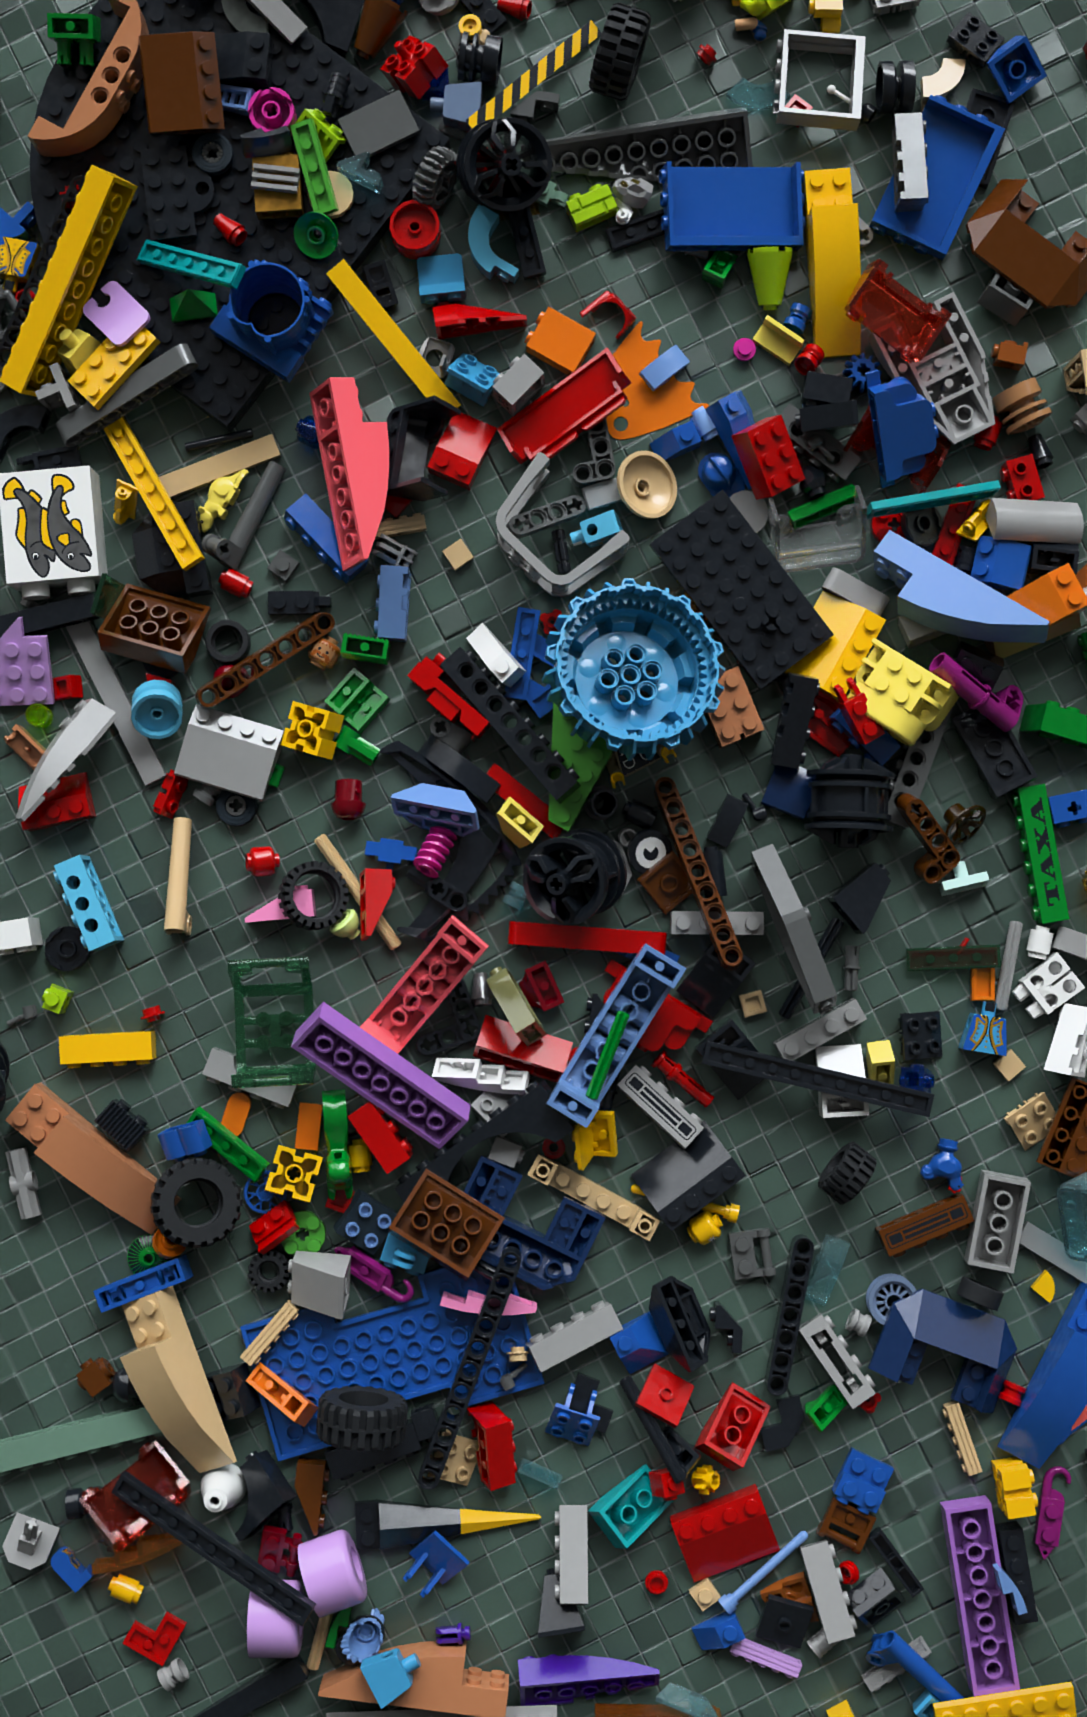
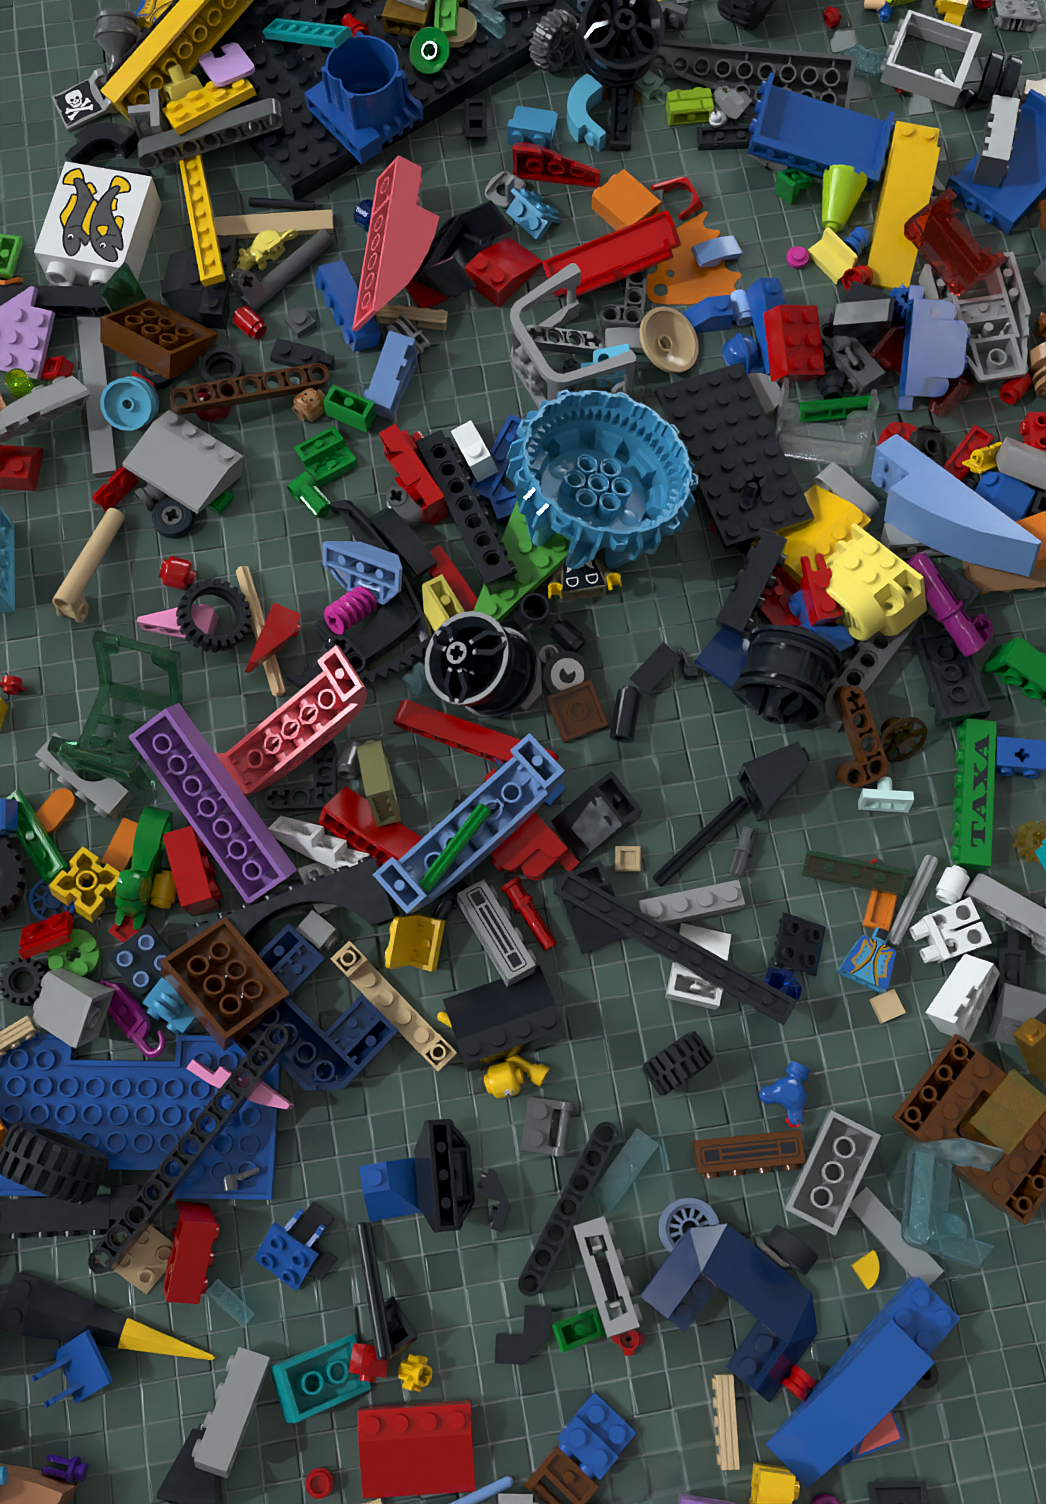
camera: 20 degrees right, 15 degrees down
yellow hinge [113,479,138,524] -> none
green slope [169,289,218,323] -> none
yellow brick [280,701,344,760] -> none
yellow tile [326,259,461,408] -> none
yellowish green brick [330,909,360,940] -> none
dark red piece [331,779,366,820] -> none
blue piece [365,838,418,872] -> none
red wheel [389,200,441,260] -> none
tan tile [442,539,474,571] -> none
light grey brick [492,353,544,416] -> none
tan plate [506,1347,529,1362] -> none
dark red slope [519,960,564,1011] -> none
light grey brick [526,1301,623,1372] -> none
red plate [542,1138,565,1159] -> none
red plate [635,1363,695,1428] -> none
reddish brown beam [654,777,743,971] -> none
light grey brick [670,911,764,935] -> none
red slope [695,1382,771,1471] -> none
nougat piece [705,666,765,749] -> none
dark grey container [751,844,837,1015] -> none
light grey wheel [845,1308,872,1337] -> none
teal tile [864,480,1001,519] -> none
light yellow slope [866,1040,895,1084] -> none
tan hinge [1004,1092,1056,1151] -> none

